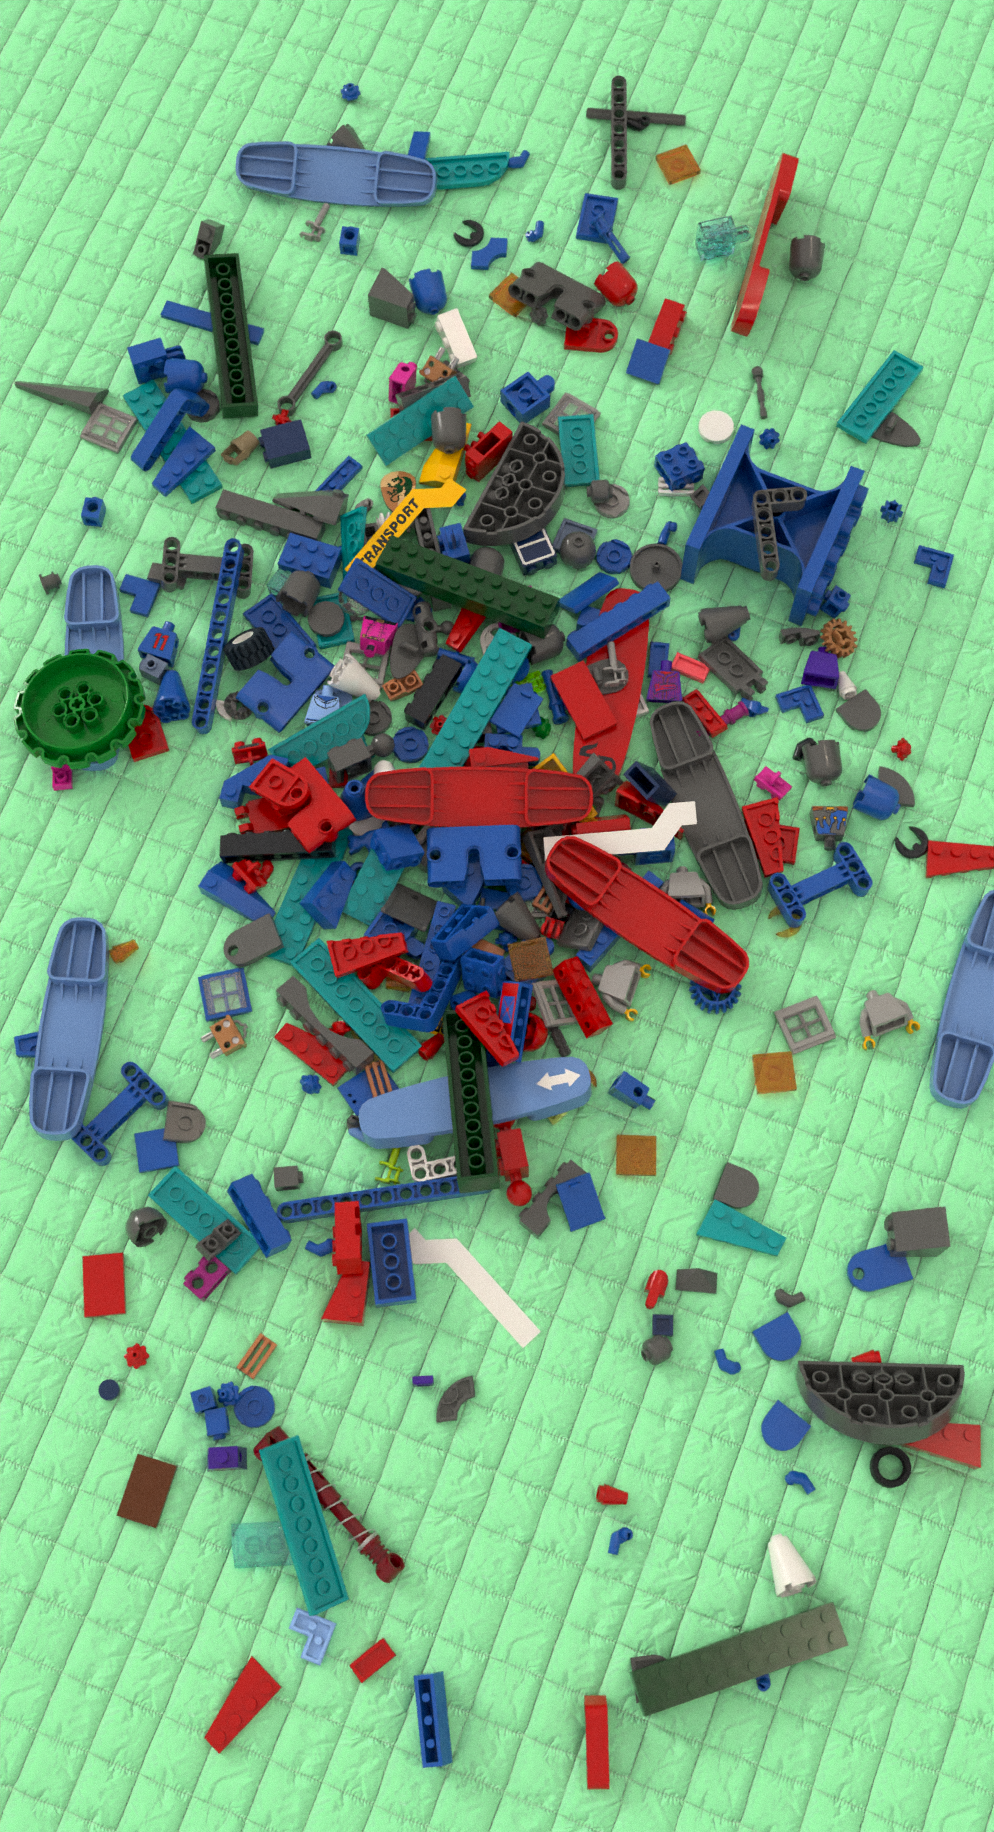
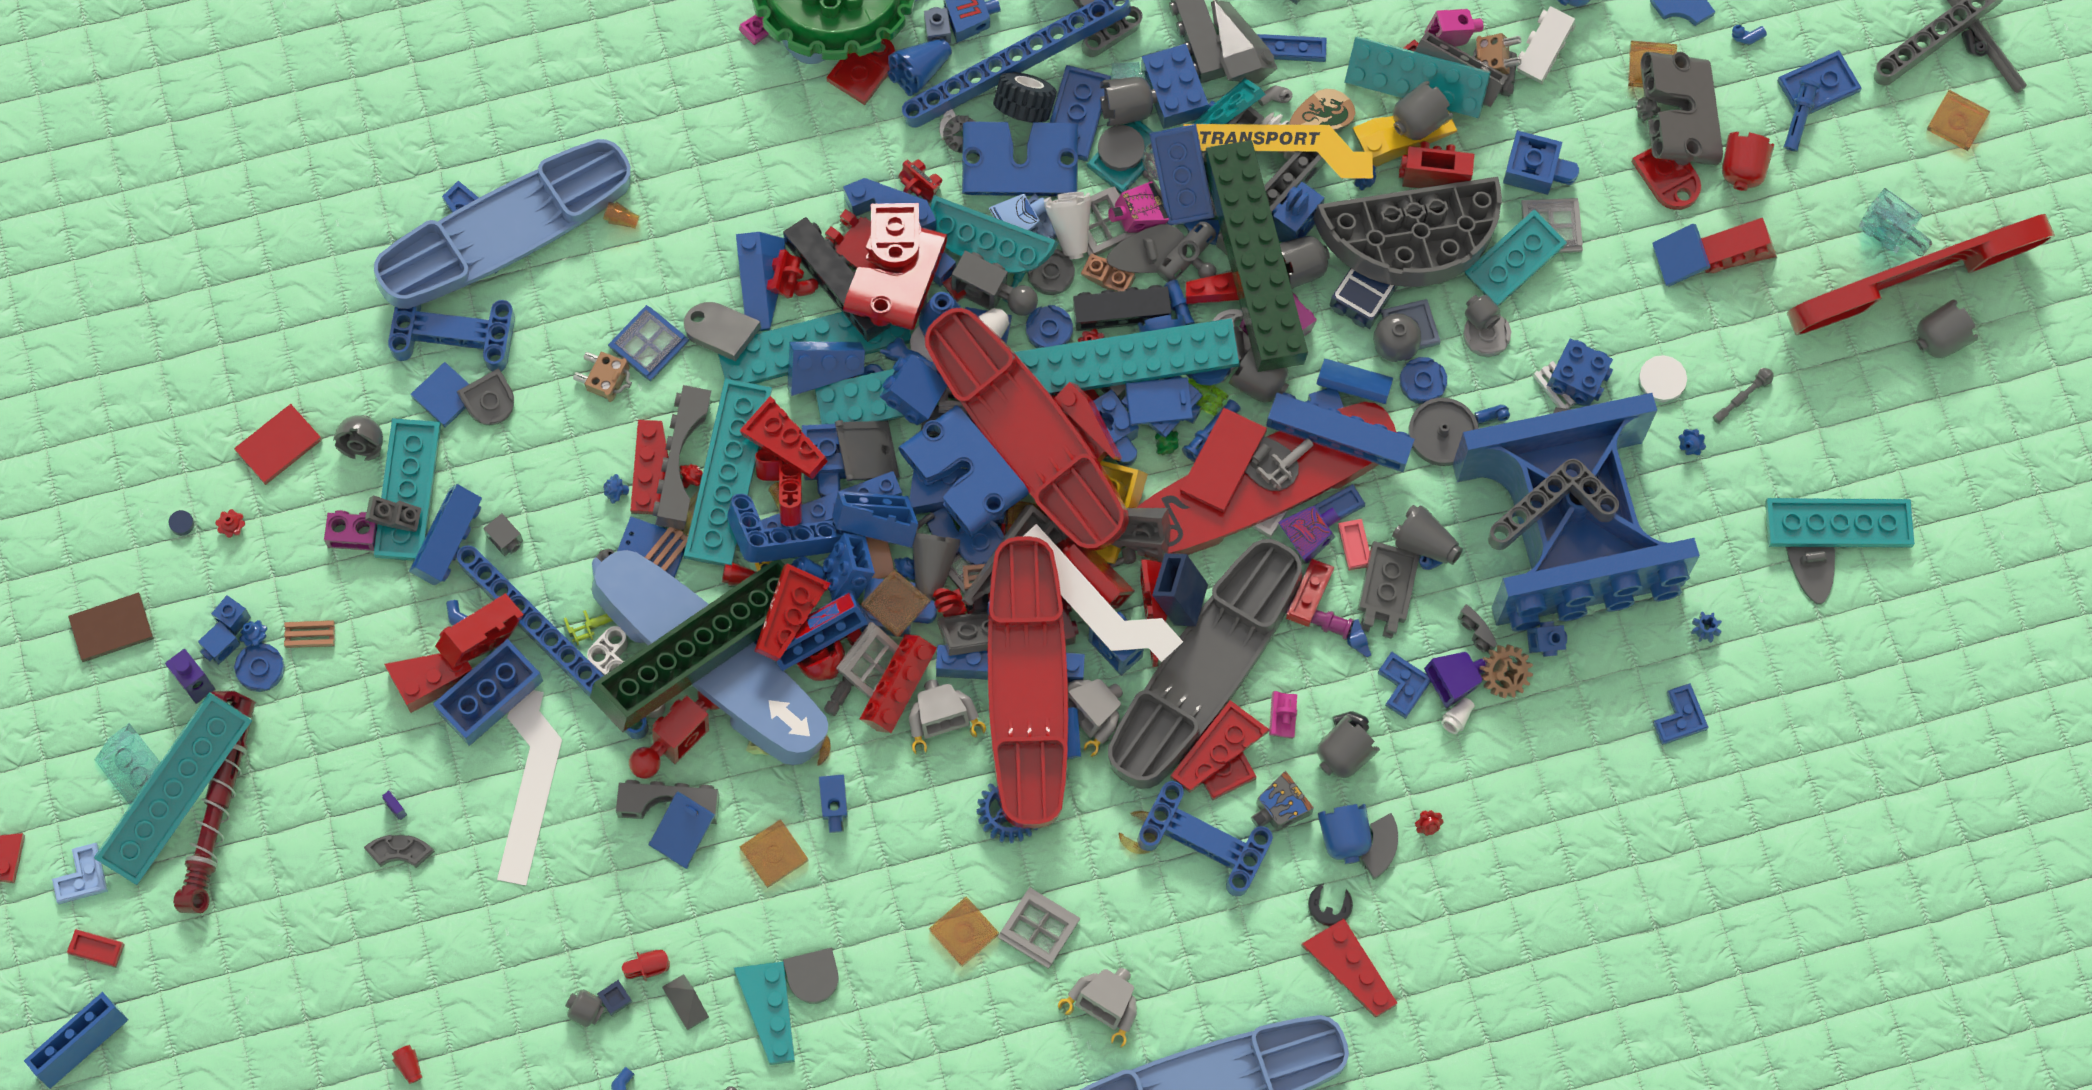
camera: 50 degrees right, 0 degrees up
dark grey tile [836,689,881,732] -> none

